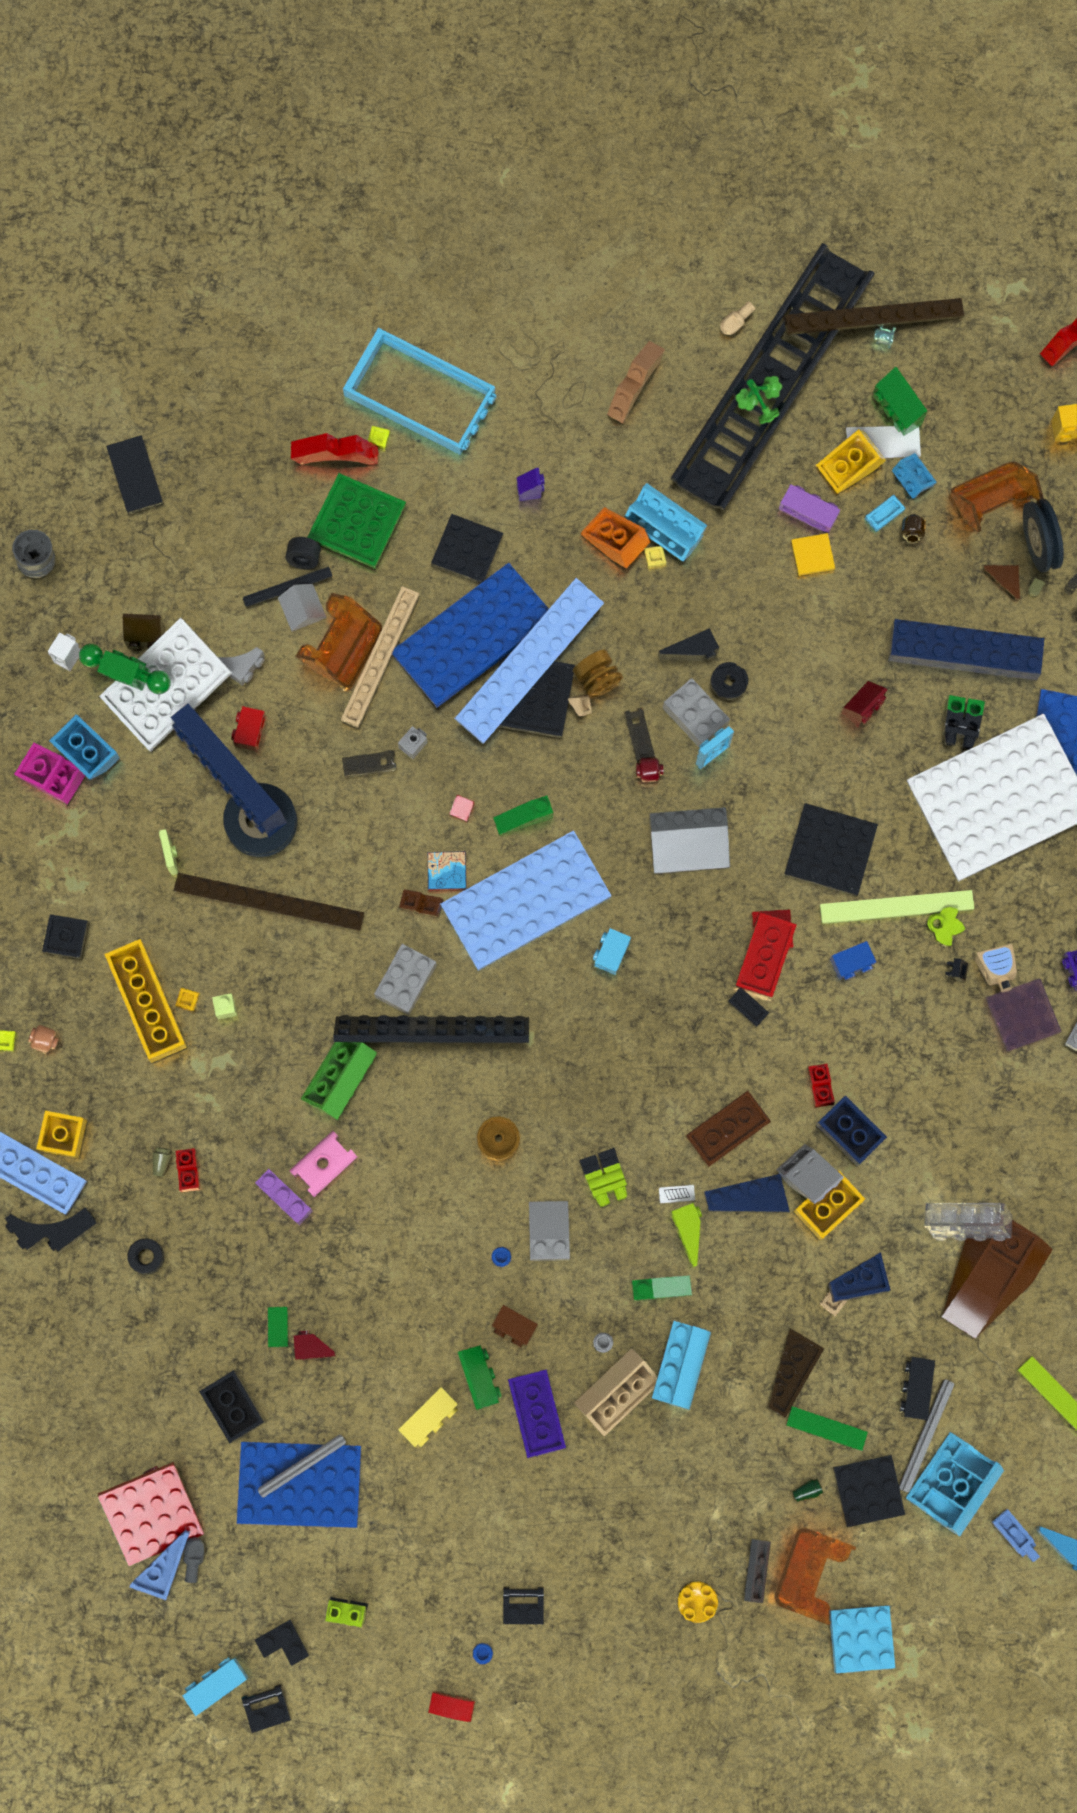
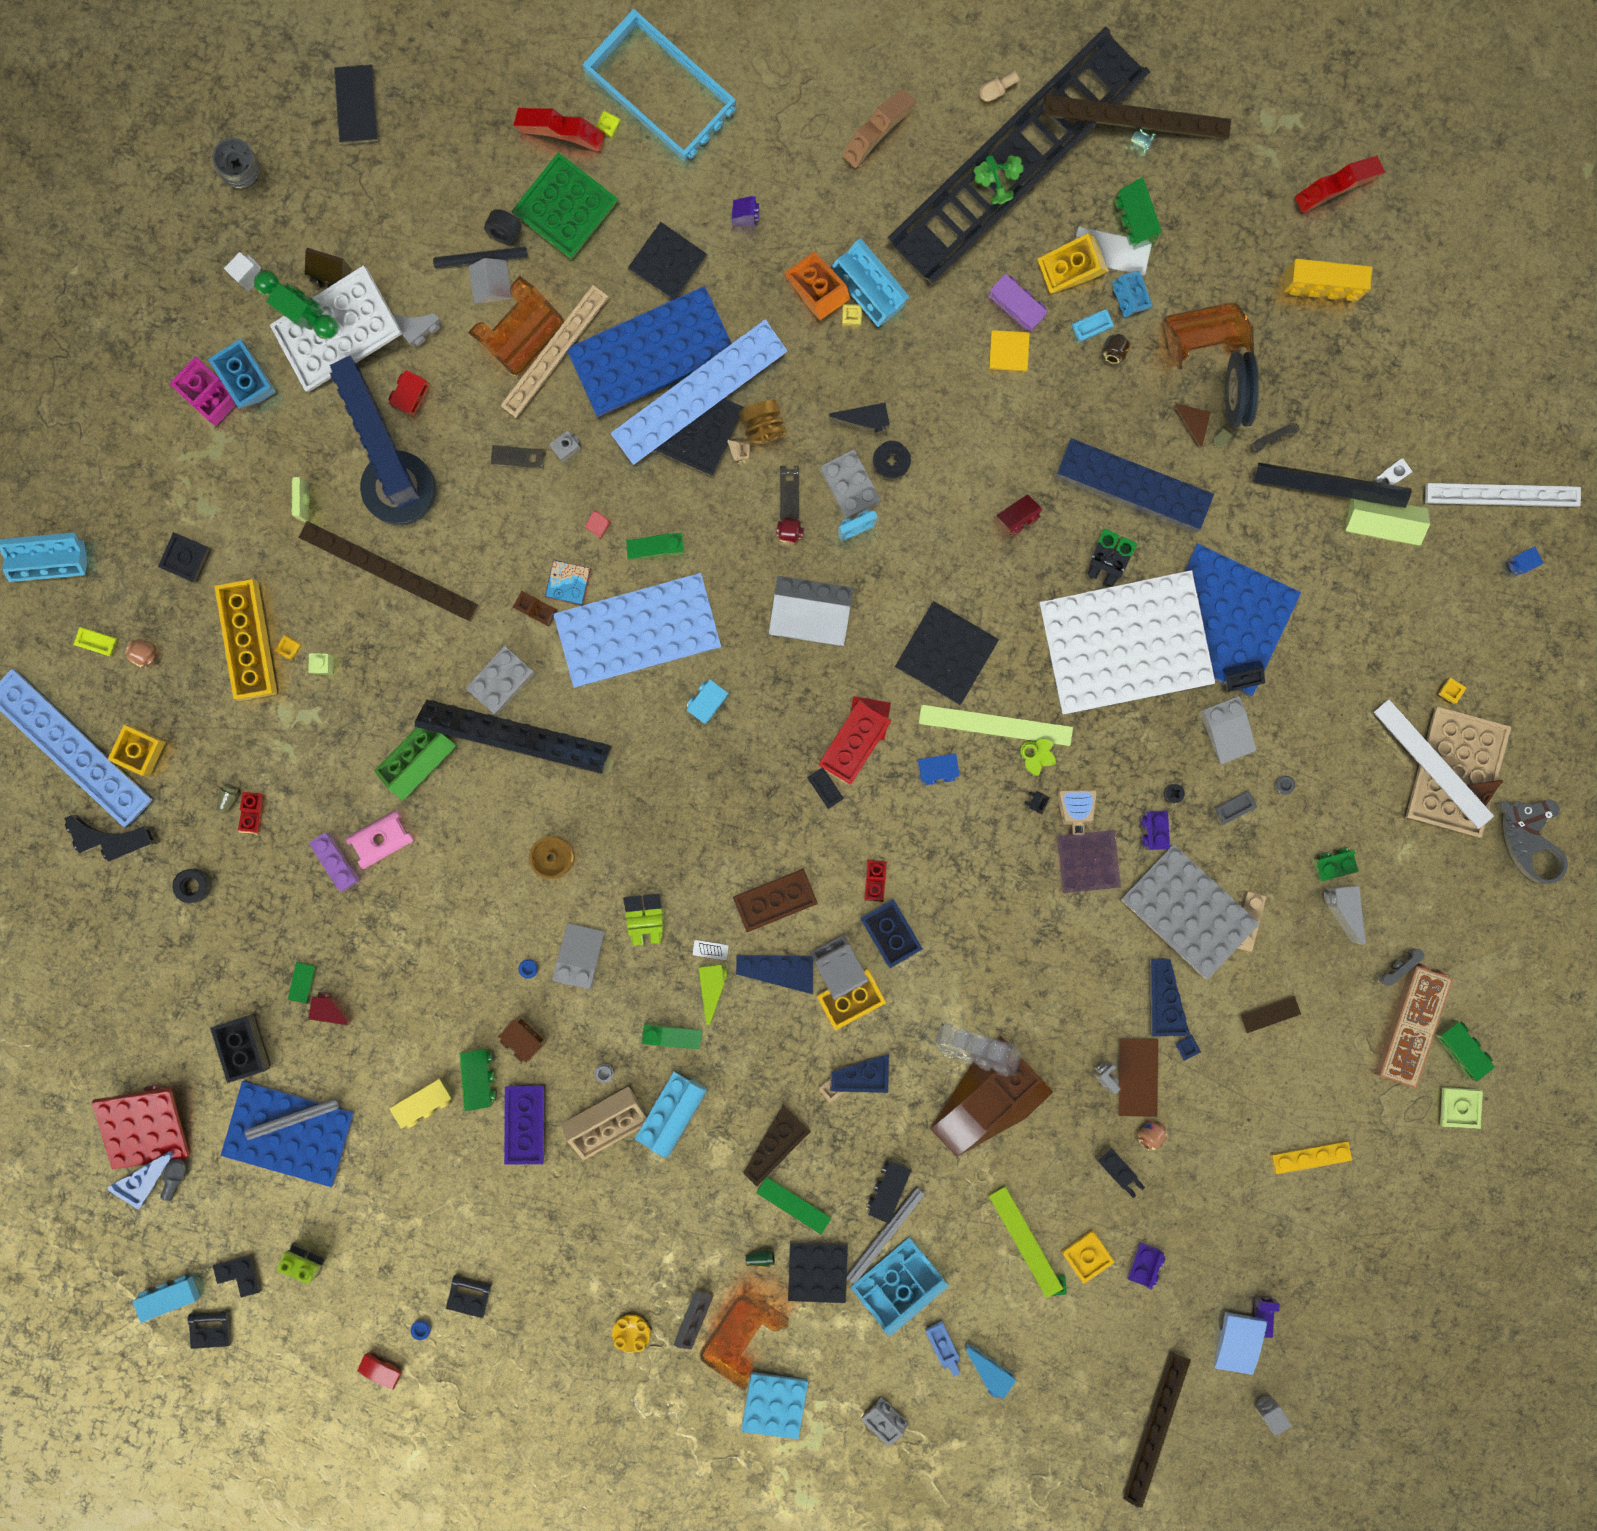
camera: 15 degrees right, 10 degrees up
none -> light grey bracket [861,1397,908,1447]

